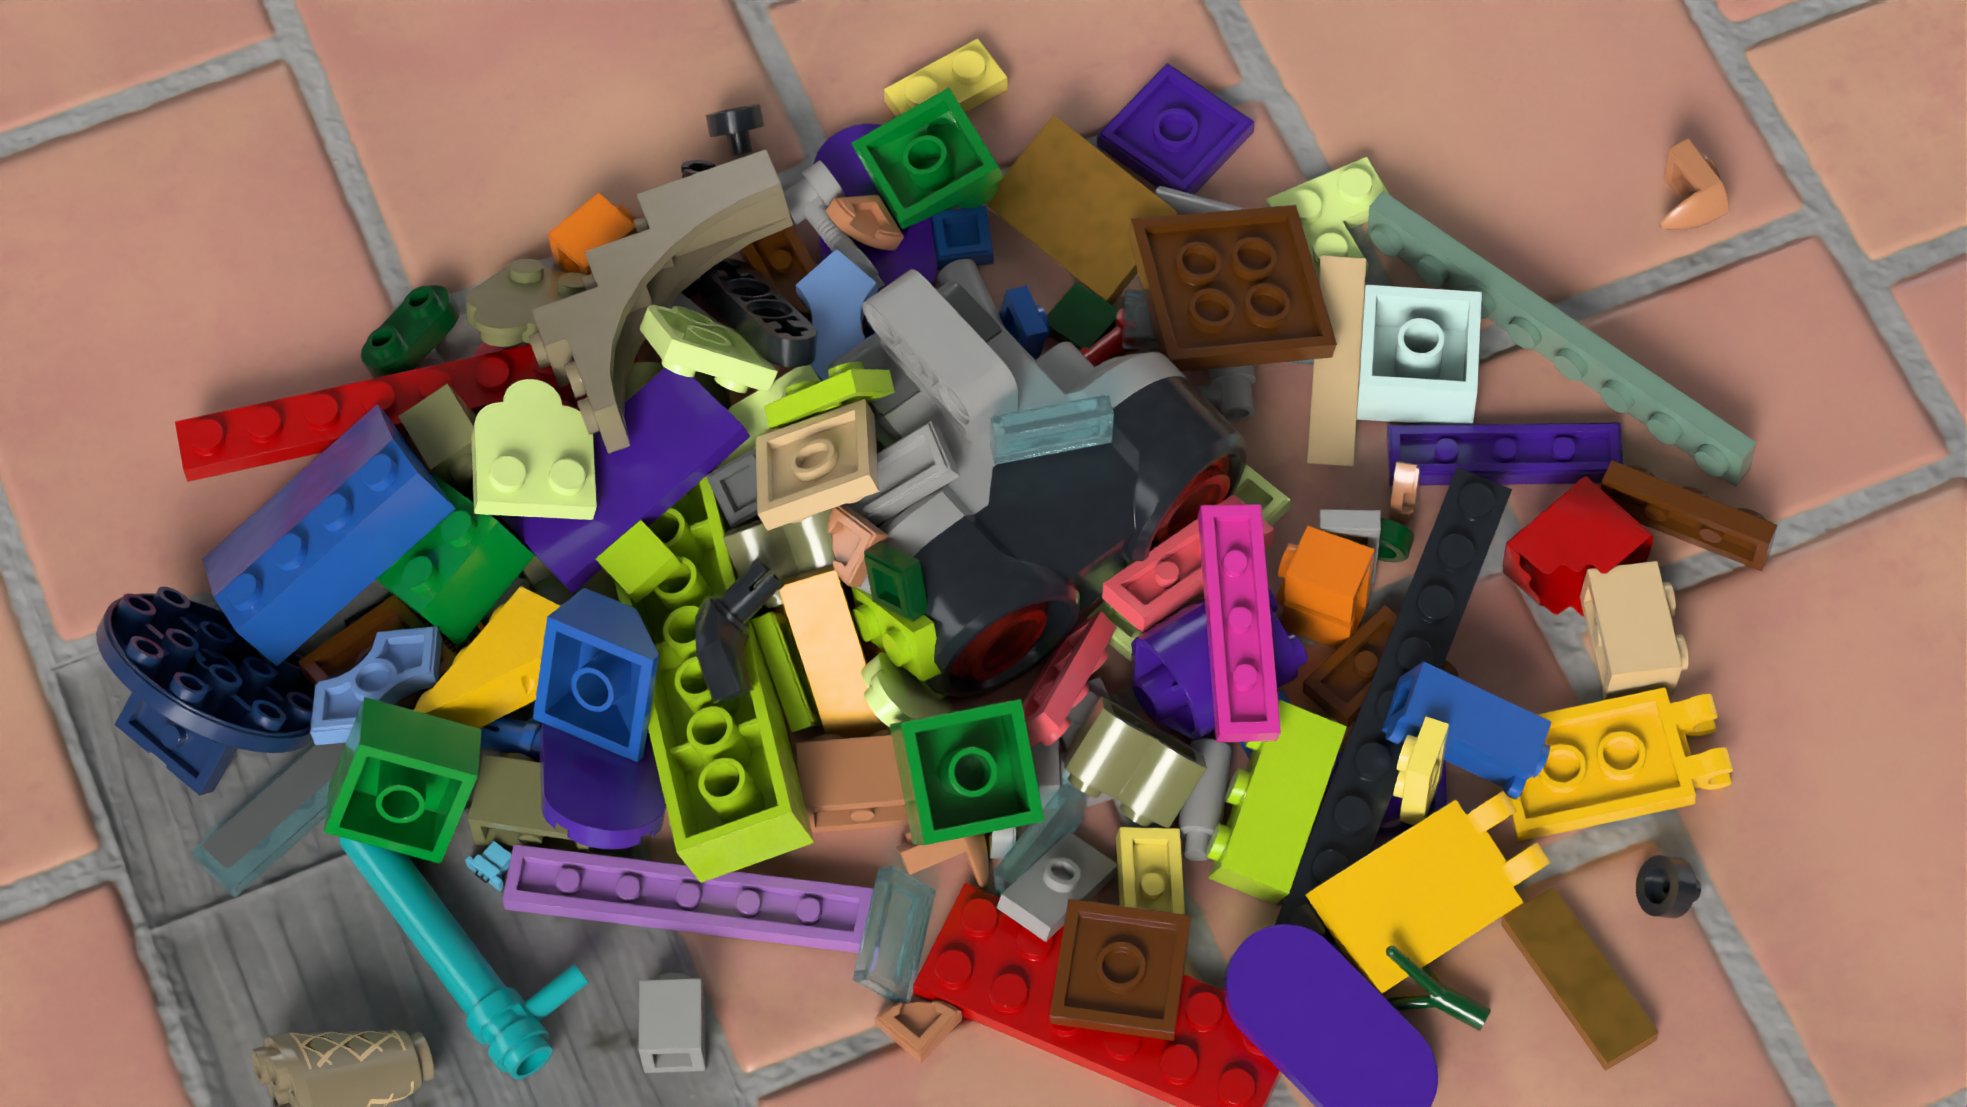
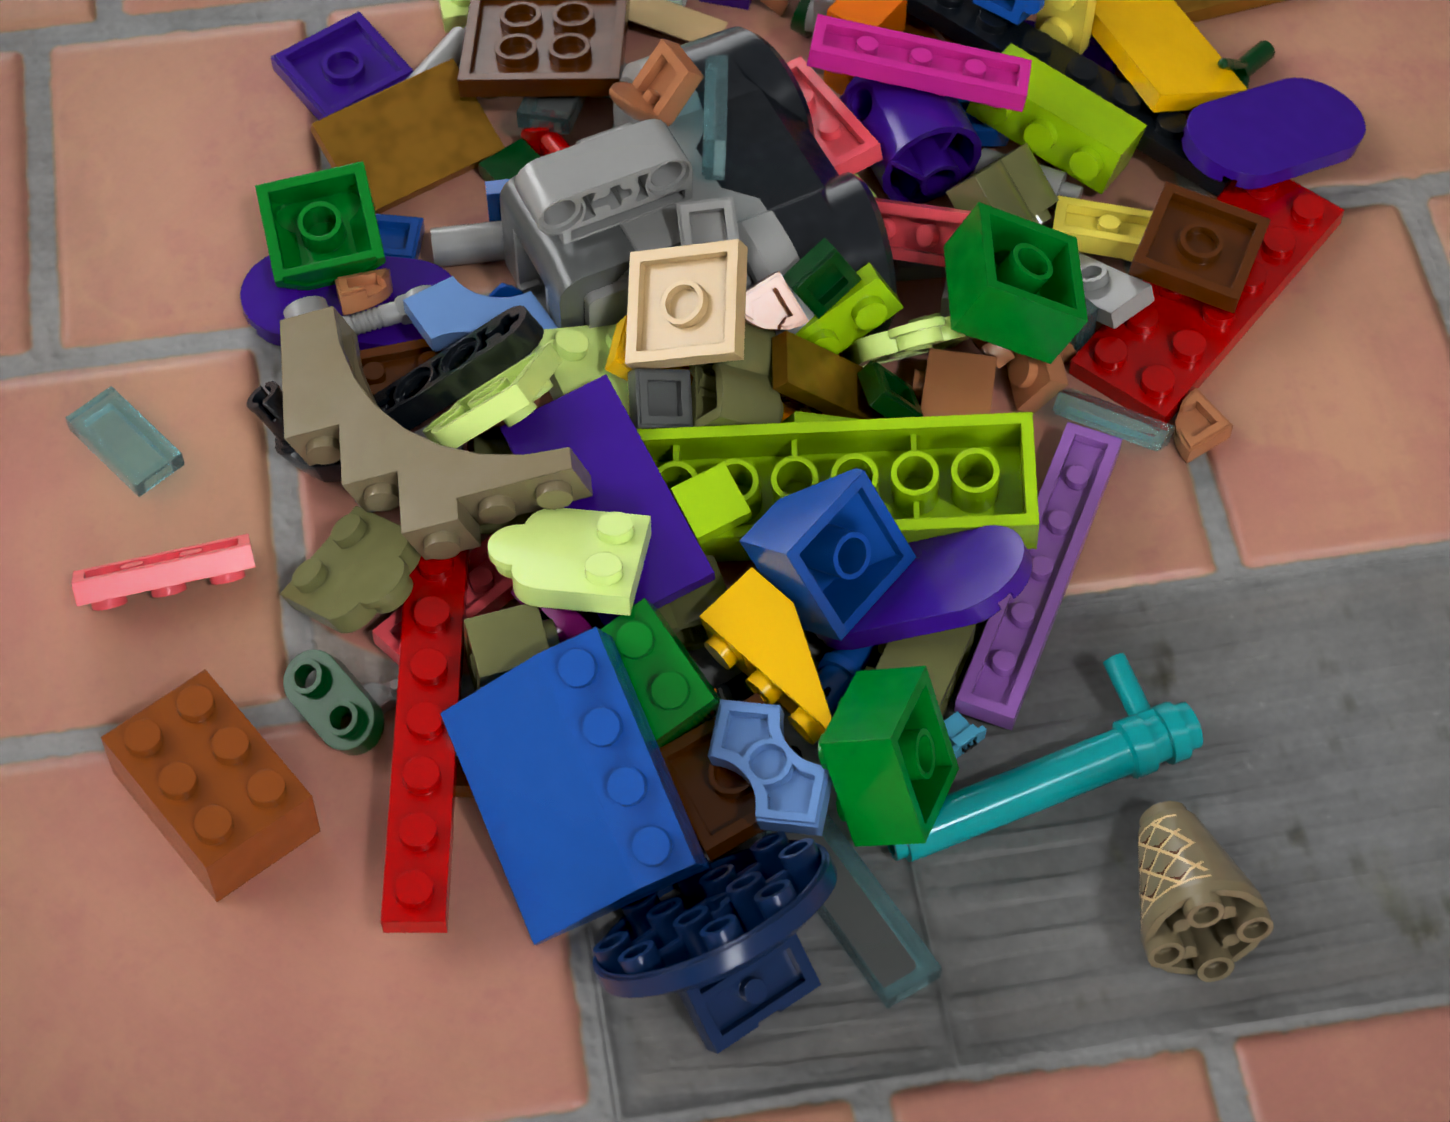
camera: 80 degrees left, 5 degrees down
orange brick [548,192,637,275] -> none
light grey brick [639,973,706,1073] -> none
black arm [695,558,784,704] -> none
black tile [705,104,764,156] -> none
lime plate [764,362,895,429] -> none
light yellow plate [884,38,1008,117] -> none
none -> clear light blue tile [65,386,185,497]
none -> coral plate [71,533,256,611]
none -> dark orange brick [100,669,321,902]
none -> nougat plate [609,38,705,126]
none -> dark green tile [857,360,923,418]

